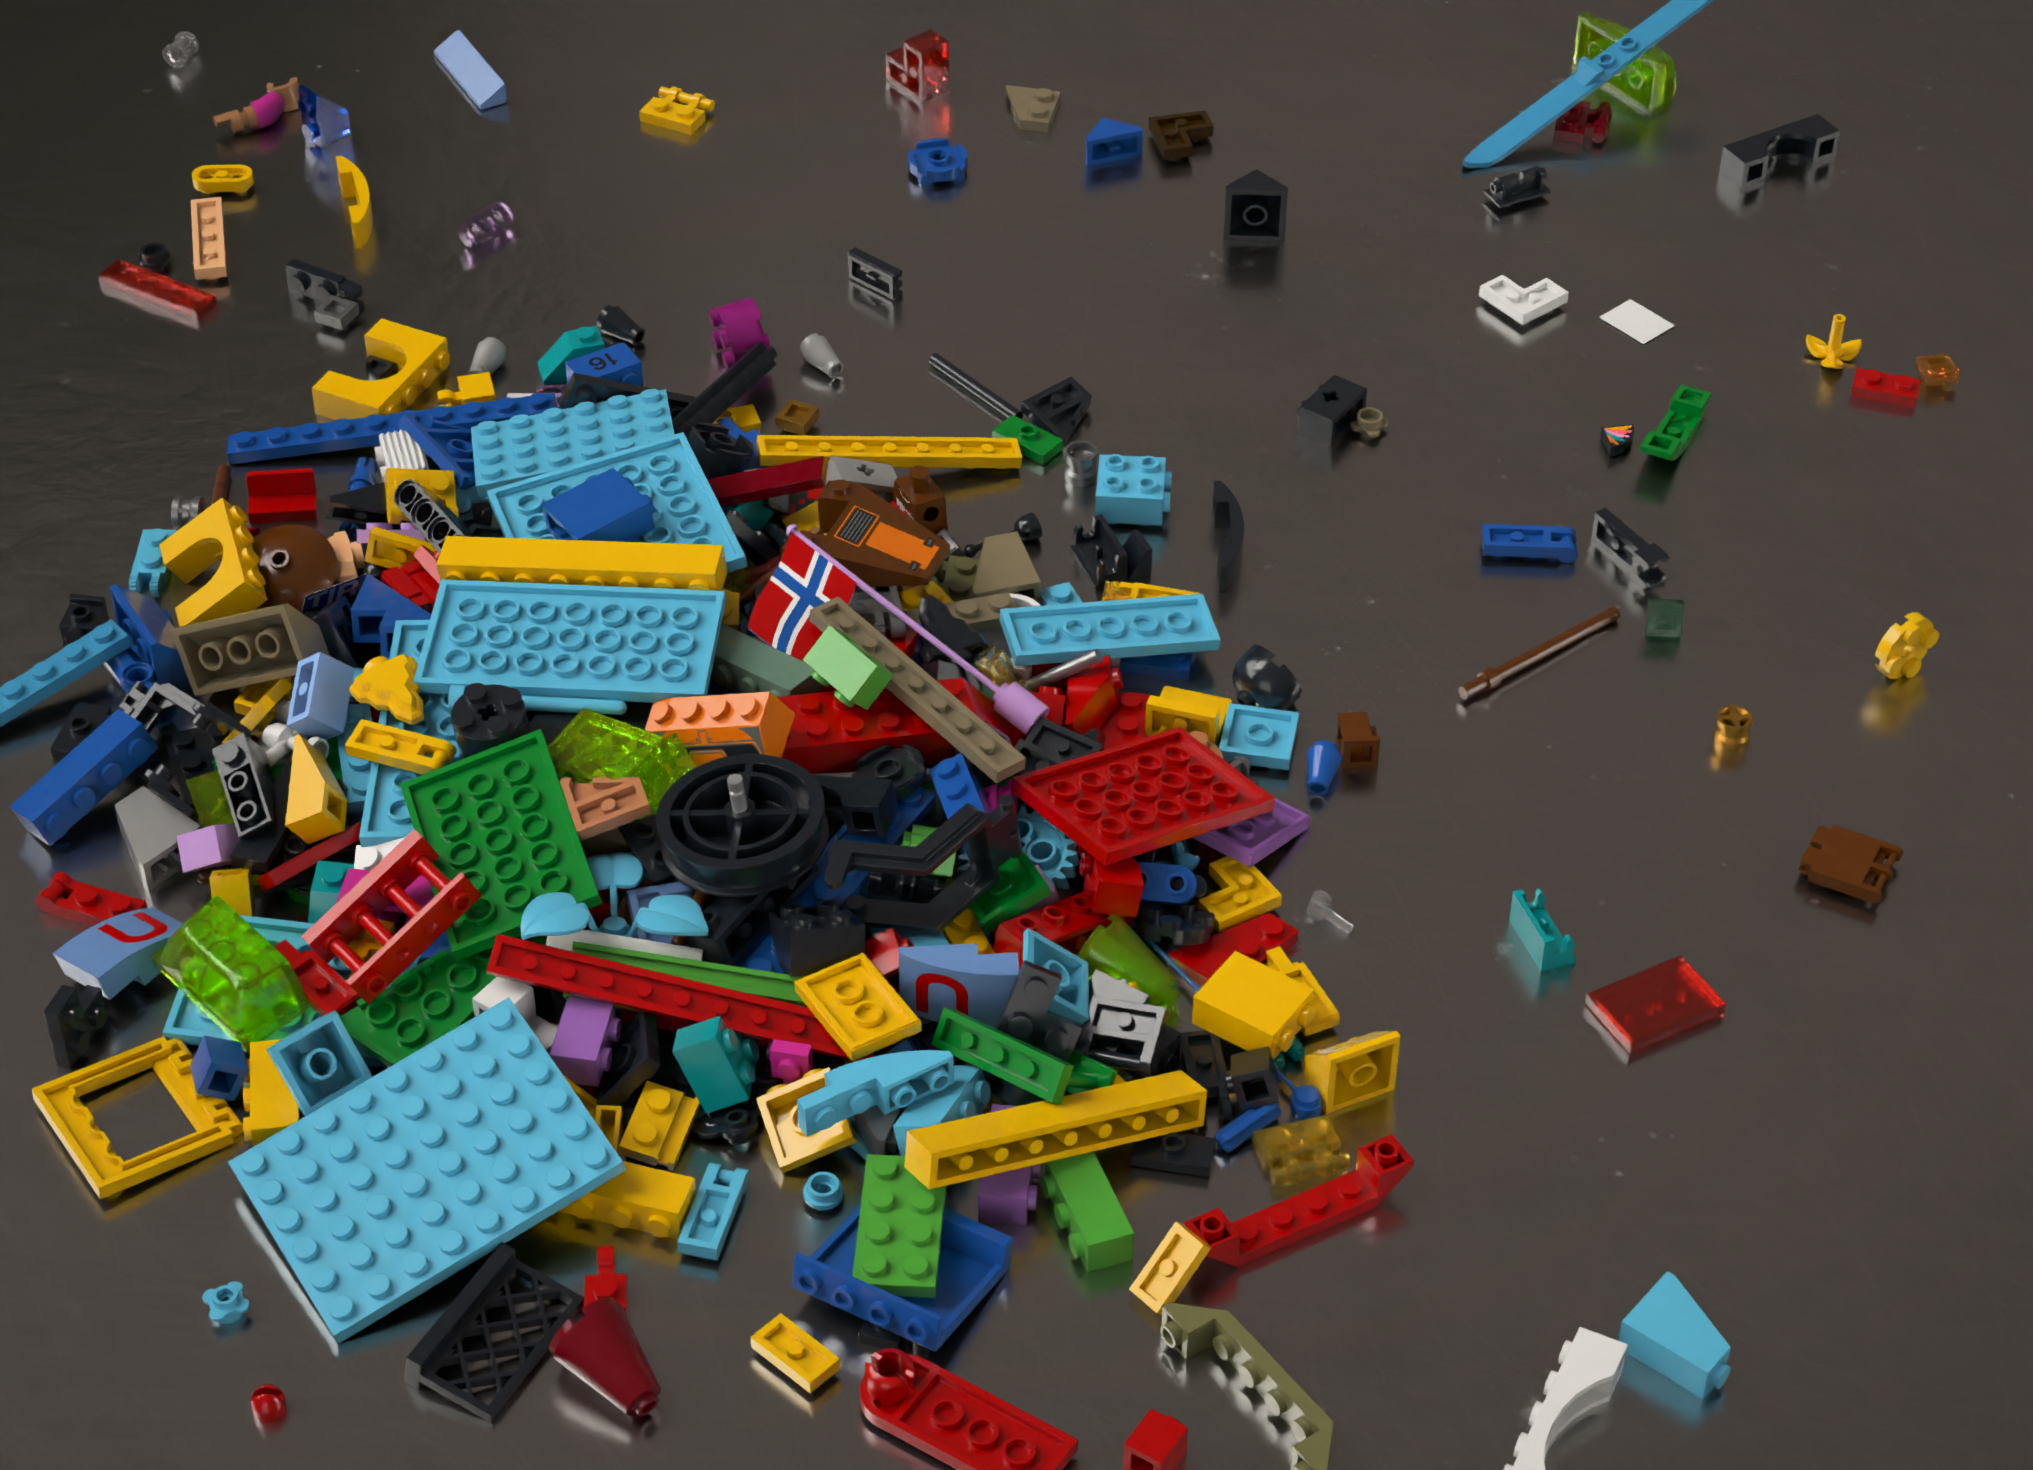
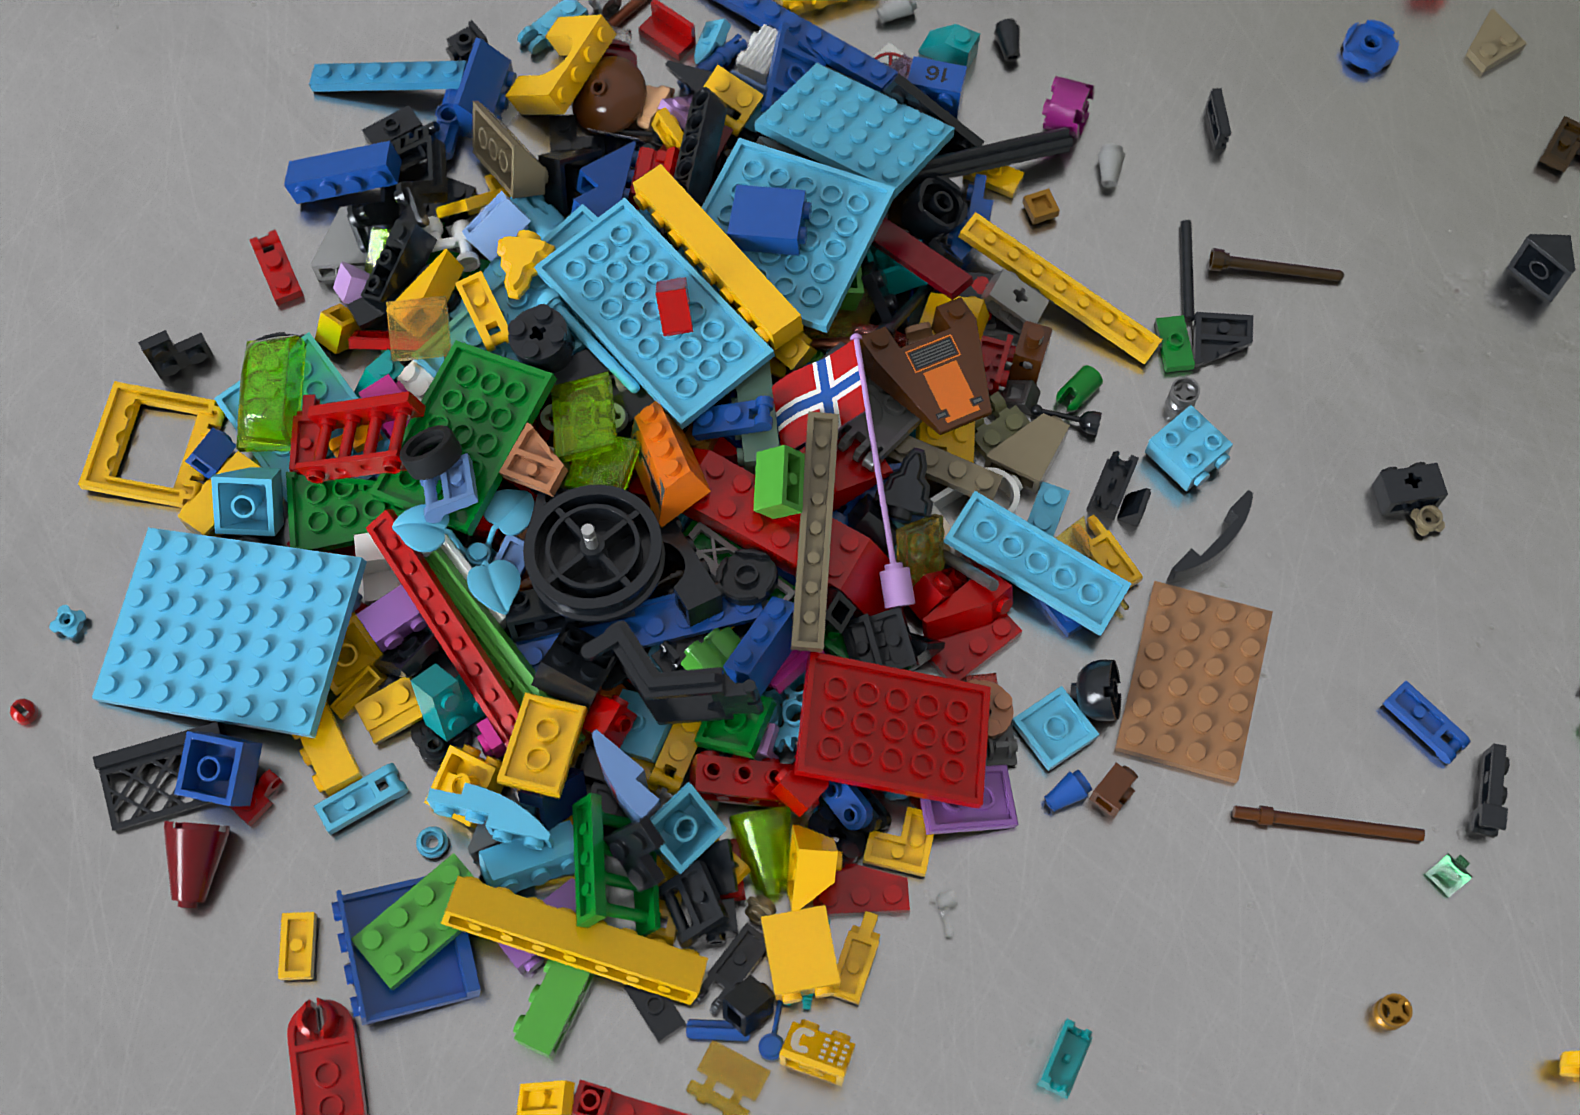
camera: 45 degrees right, 25 degrees up
medium blue slope [53,907,199,1000] -> none
yellow brick [437,372,496,407] -> none
blue slope [1085,117,1143,166] -> none
yellow bracket [1145,686,1232,745] -> none
none -> blue brick [174,731,263,807]
none -> clear yellow tile [386,296,452,362]
none -> black tyre [400,425,462,480]
none -> medium blue plate [420,453,479,523]
none -> red slope [656,277,693,336]
none -> blue plate [692,396,774,441]
none -> medium azure plate [694,18,731,65]
none -> dark tan plate [745,895,777,925]
none -> yellow slope [786,824,842,911]
none -> green piece [1056,365,1103,412]
none -> medium nougat plate [1114,581,1273,783]
none -> dark brown piece [1208,248,1344,281]

